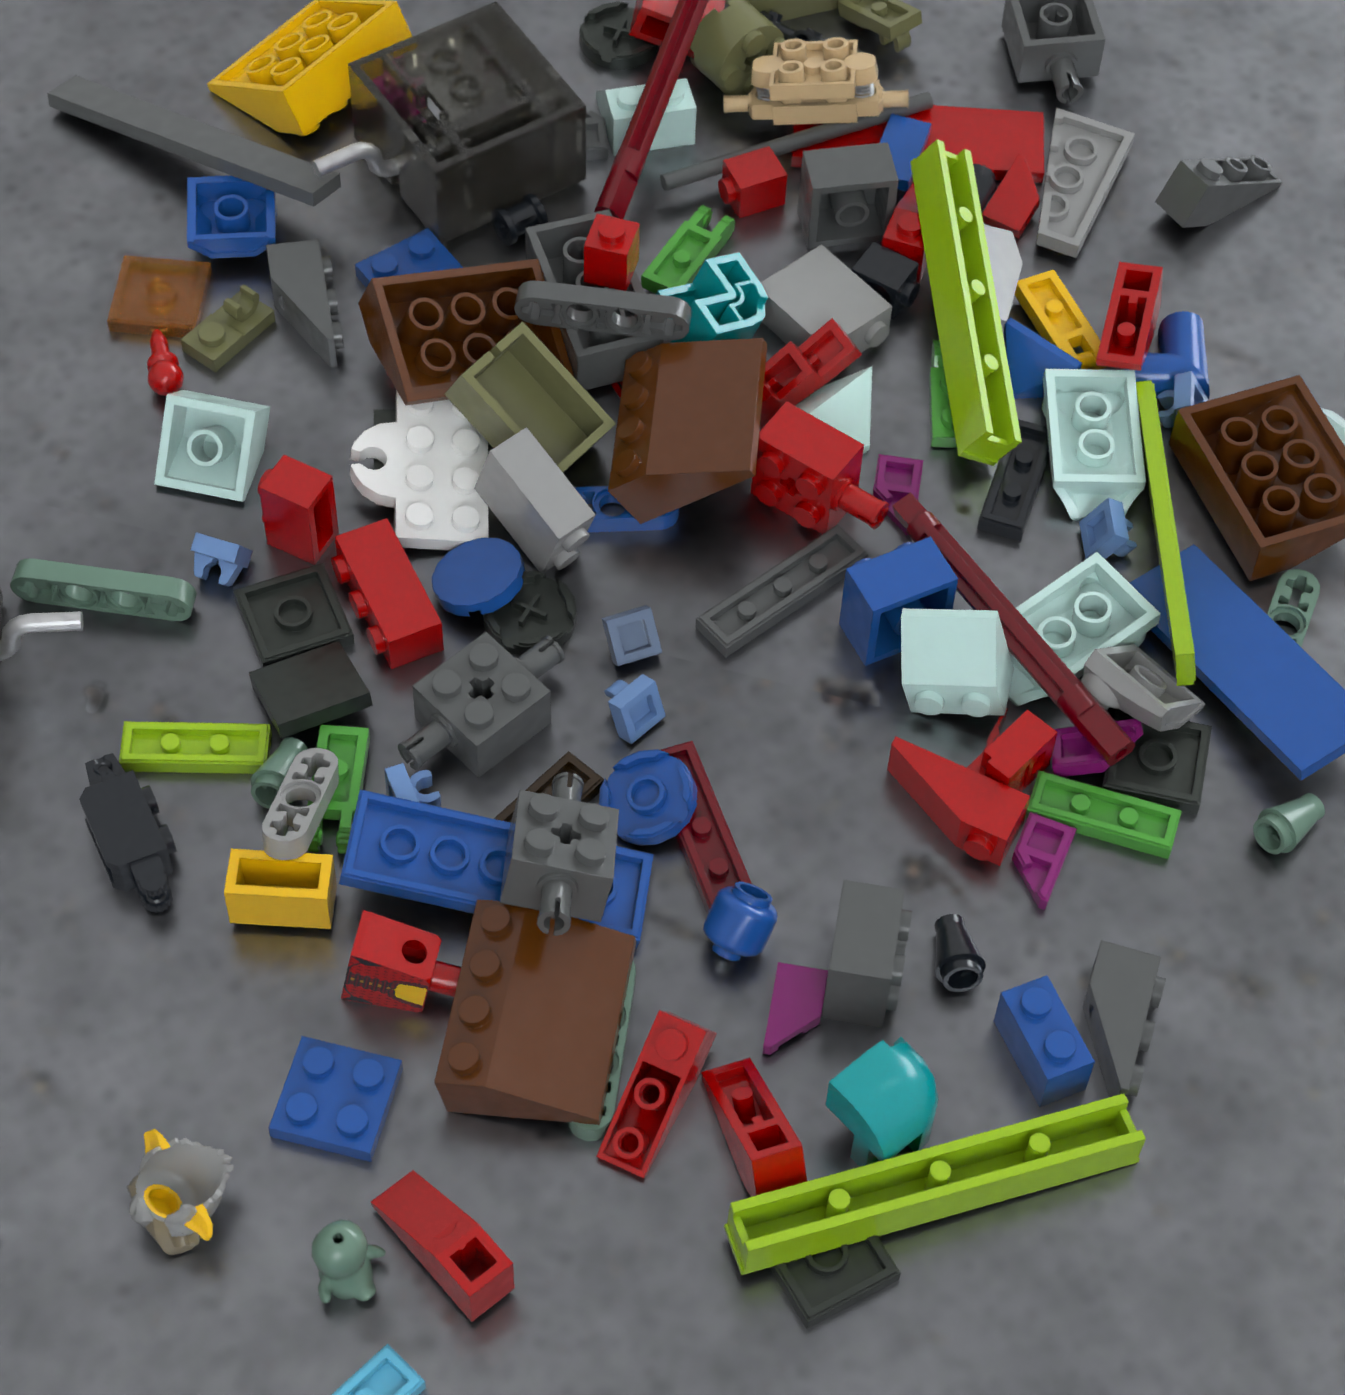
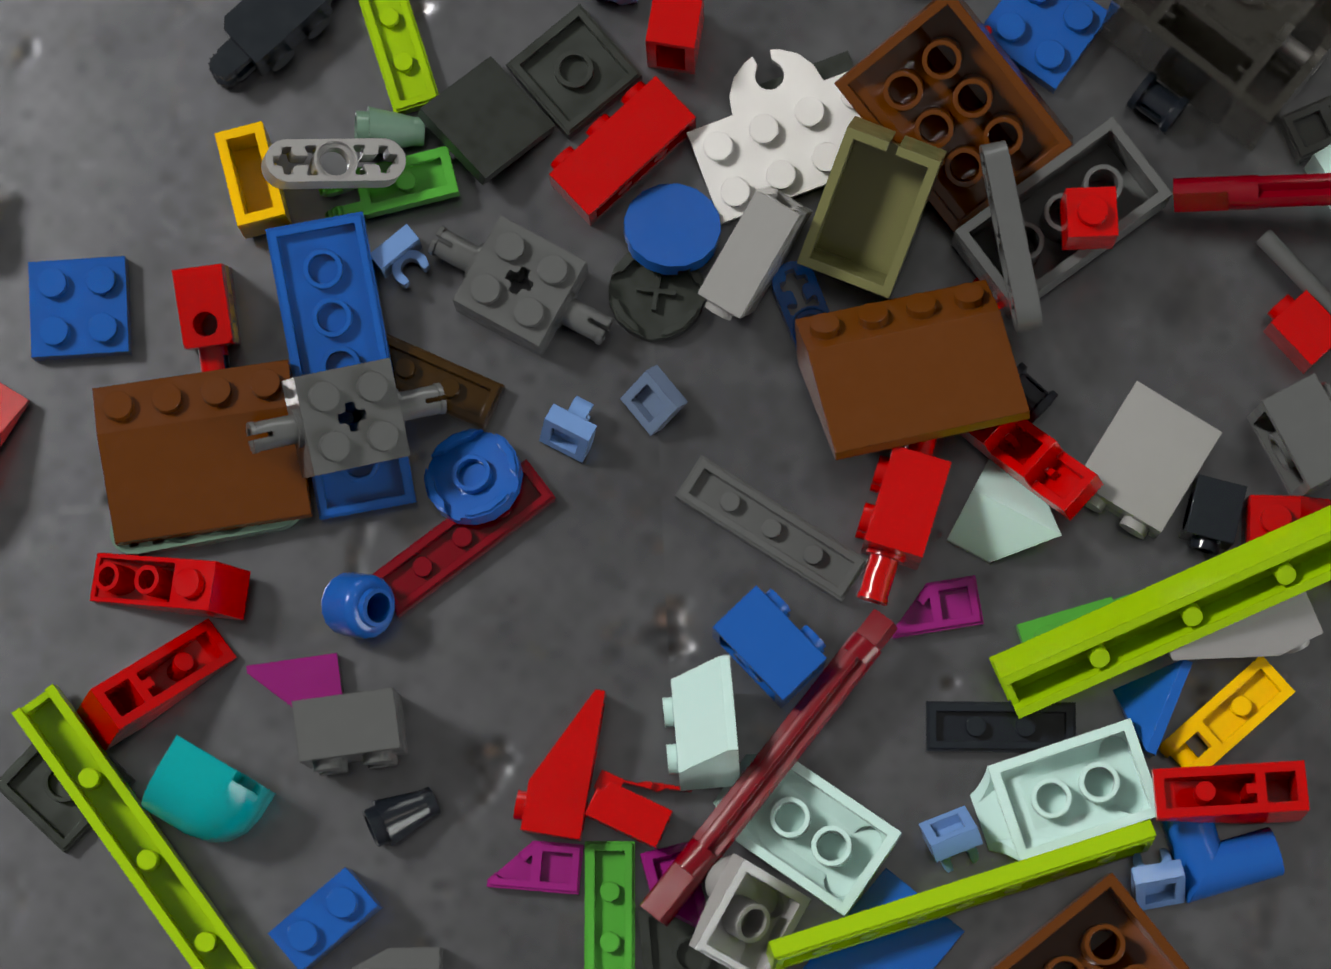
camera: 80 degrees right, 25 degrees up
bright green hinge [641,205,736,294] -> none
teal brick [656,252,768,343] -> none

